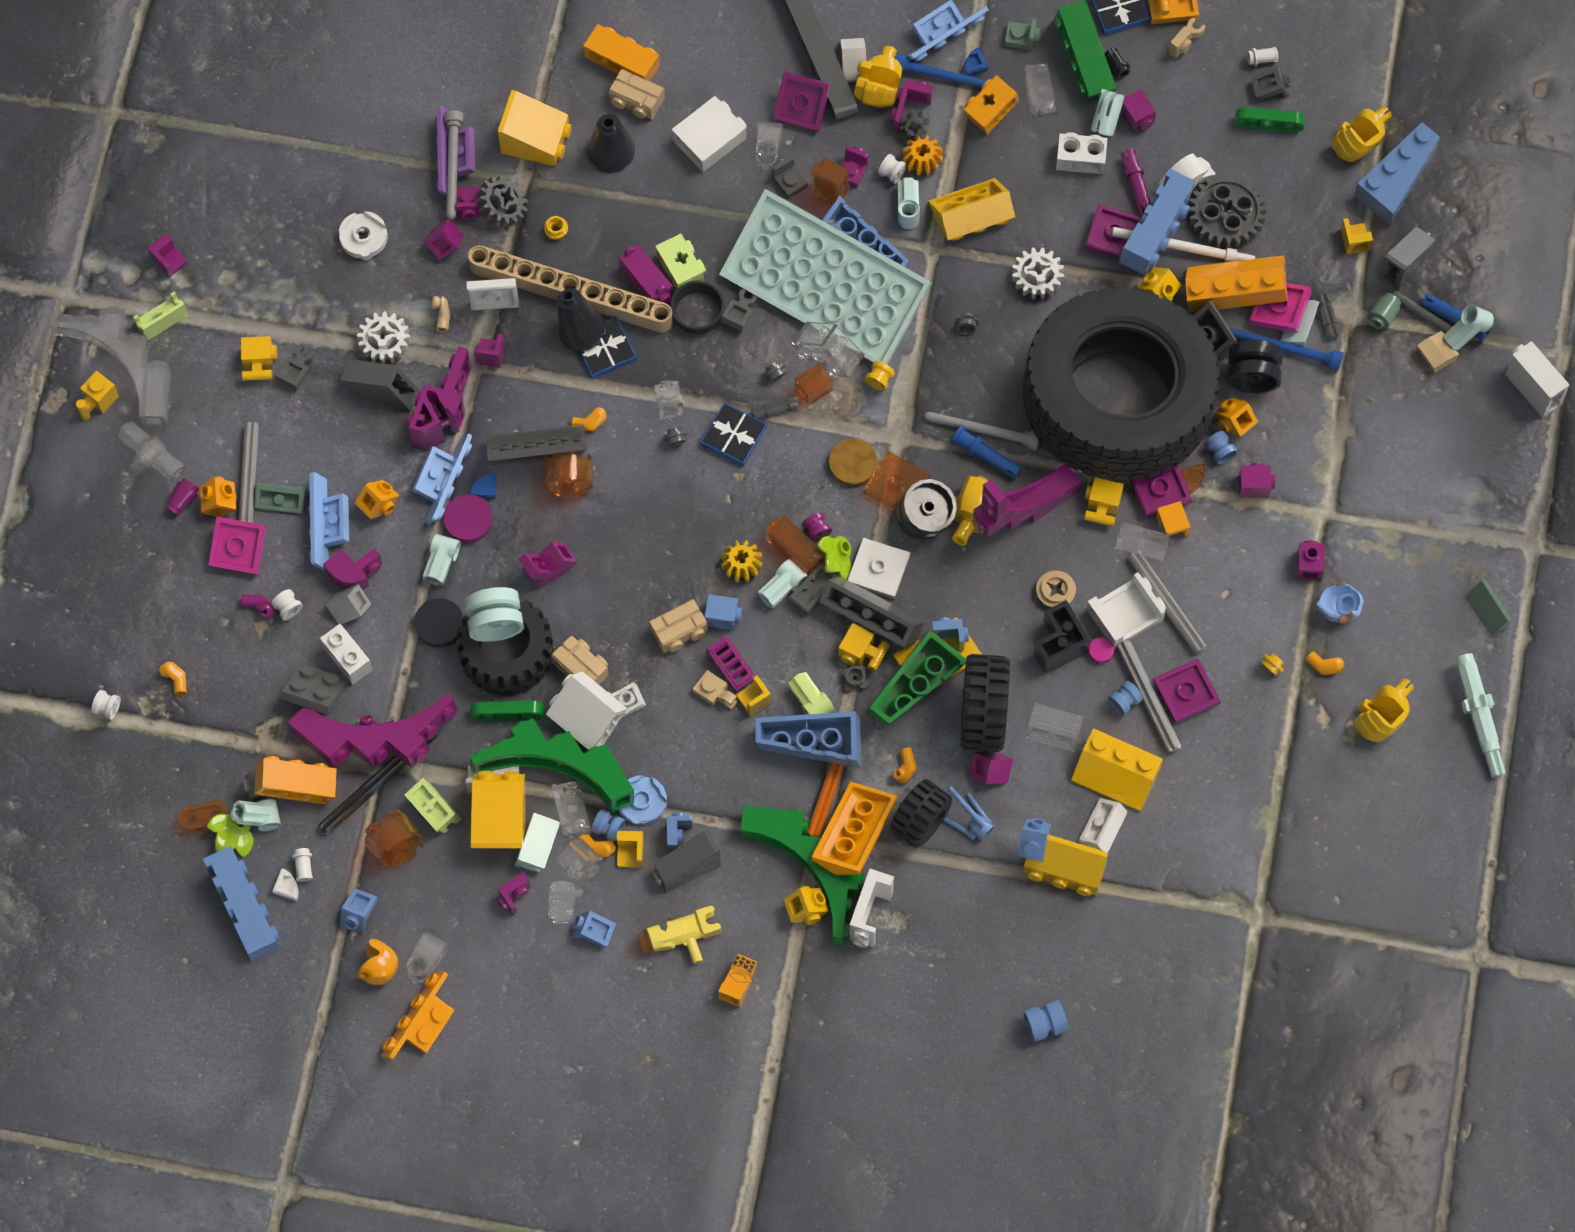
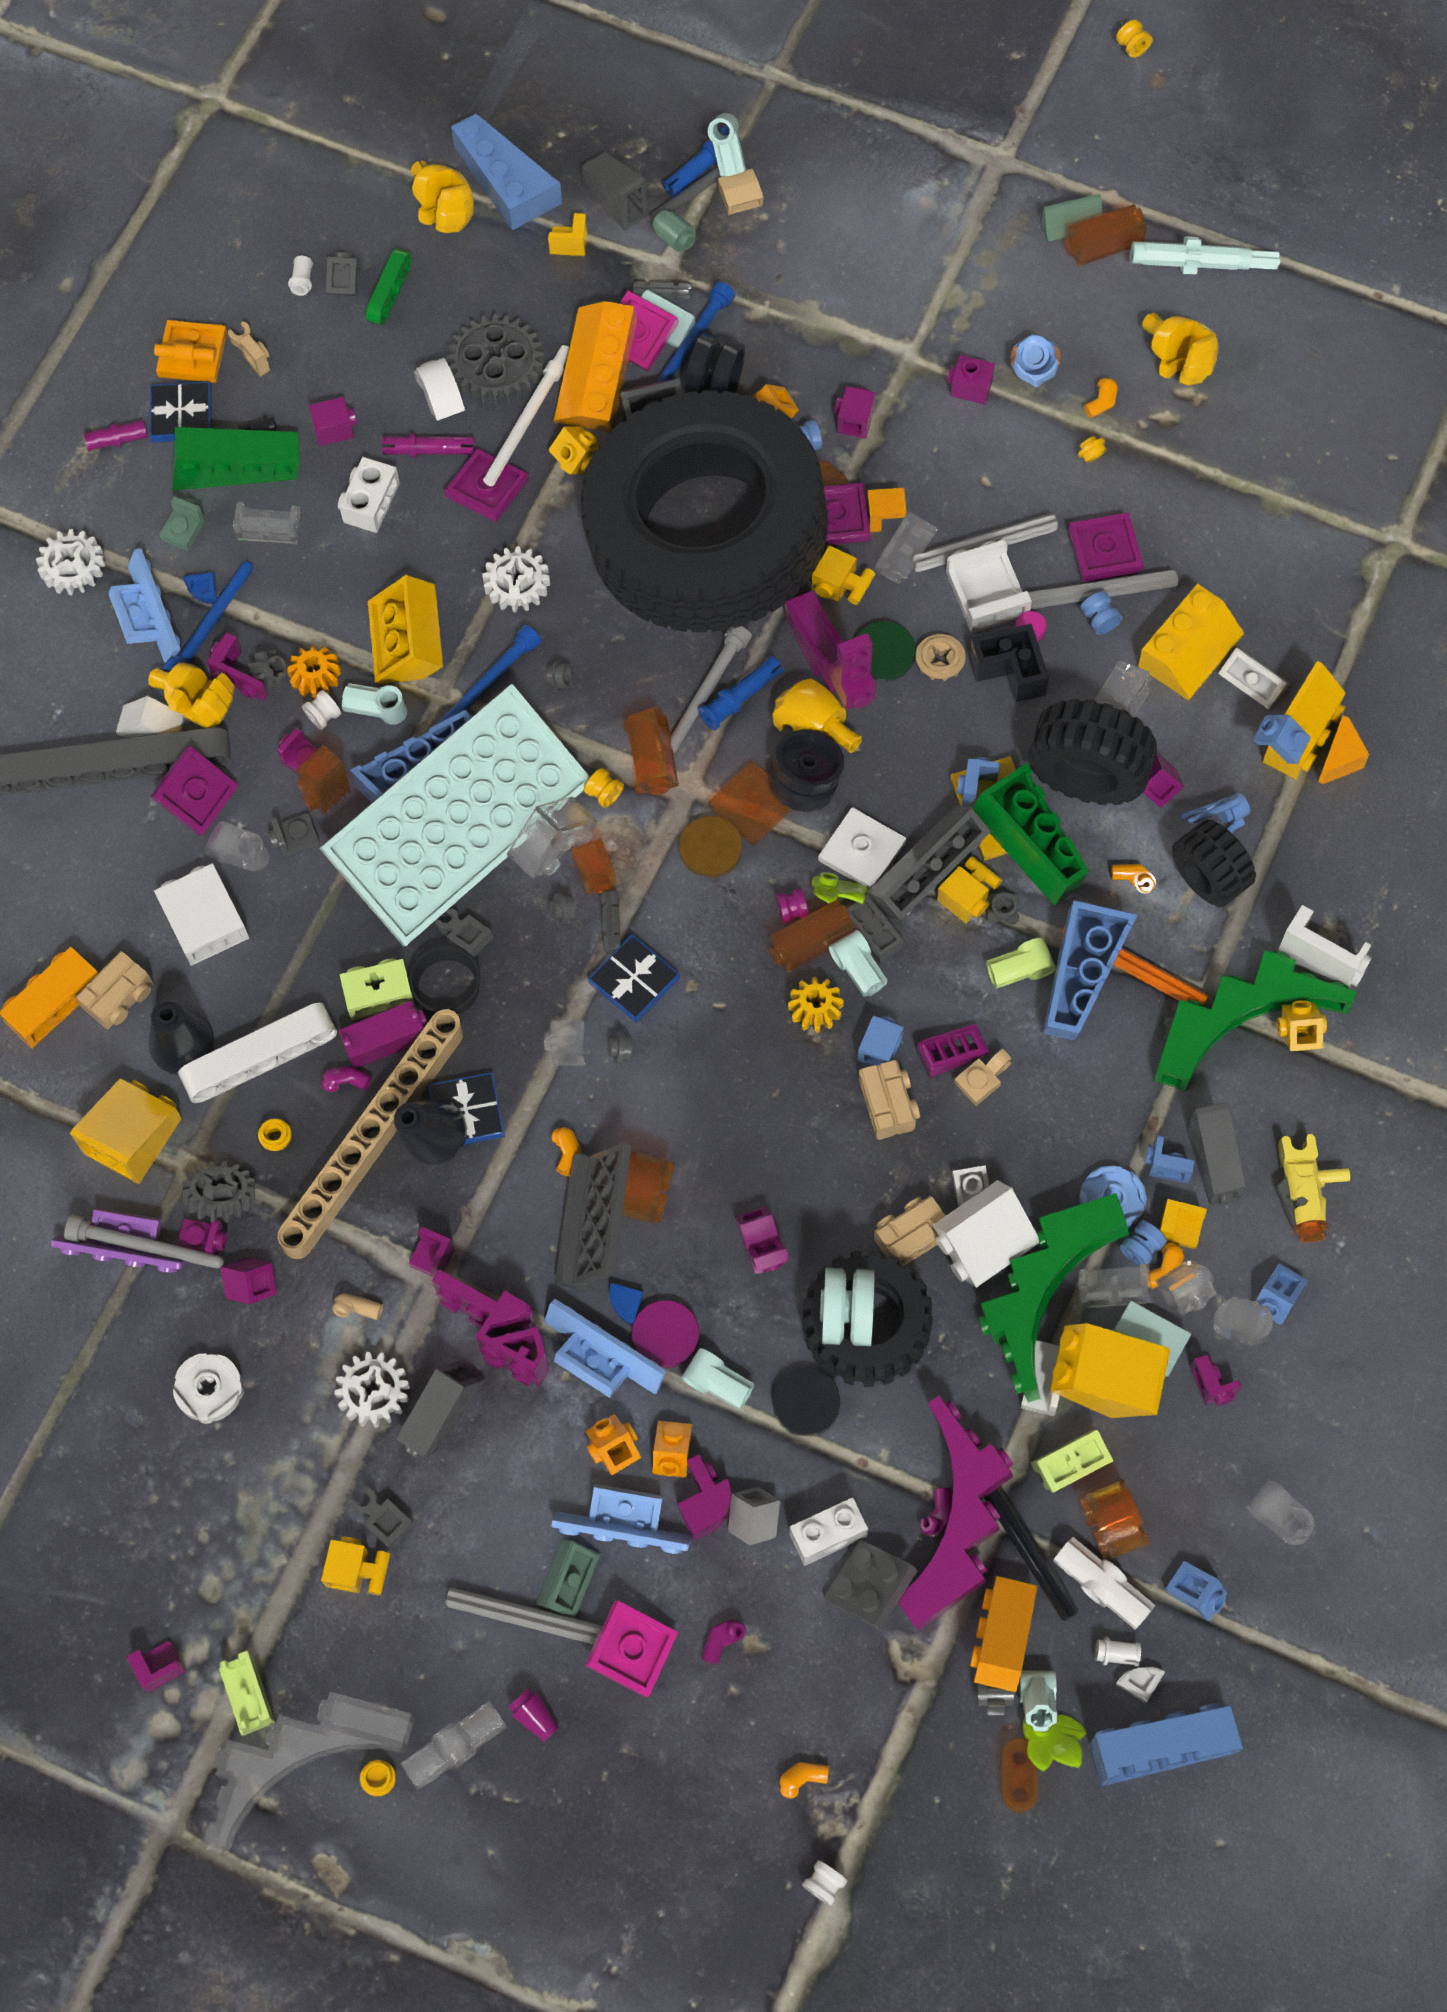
camera: 75 degrees left, 0 degrees up
yellow brick [76,371,119,420] -> none
light orange brick [199,477,236,517] -> none
white wheel [271,589,303,621] -> none
light orange helmet [357,939,398,986] -> none
light orange bracket [380,971,454,1060] -> none
white plate [467,278,519,311] -> none
green beam [471,701,544,721] -> none
light orange leg [718,954,758,1007] -> none
yellow panel [736,675,771,717] -> none
light orange slope [812,781,898,875] -> none
light orange brick [964,75,1020,135] -> none
light aqua arm [1091,89,1124,136] -> none
medium blue wedge [1119,168,1195,275] -> none
white brick [1505,341,1569,418] -> none
none -> white beam [178,1003,337,1103]
none -> magenta arm [321,1065,372,1092]
none -> yellow plate [360,1760,396,1797]
none -> blue piece [436,625,542,725]
none -> clear orange brick [624,707,679,795]
none -> light orange bracket [652,1421,692,1477]
none -> dark green tile [857,621,916,681]
none -> white piece [1054,1537,1155,1630]
none -> clear orange brick [1065,204,1146,266]
none -> light orange slope [1318,715,1370,784]

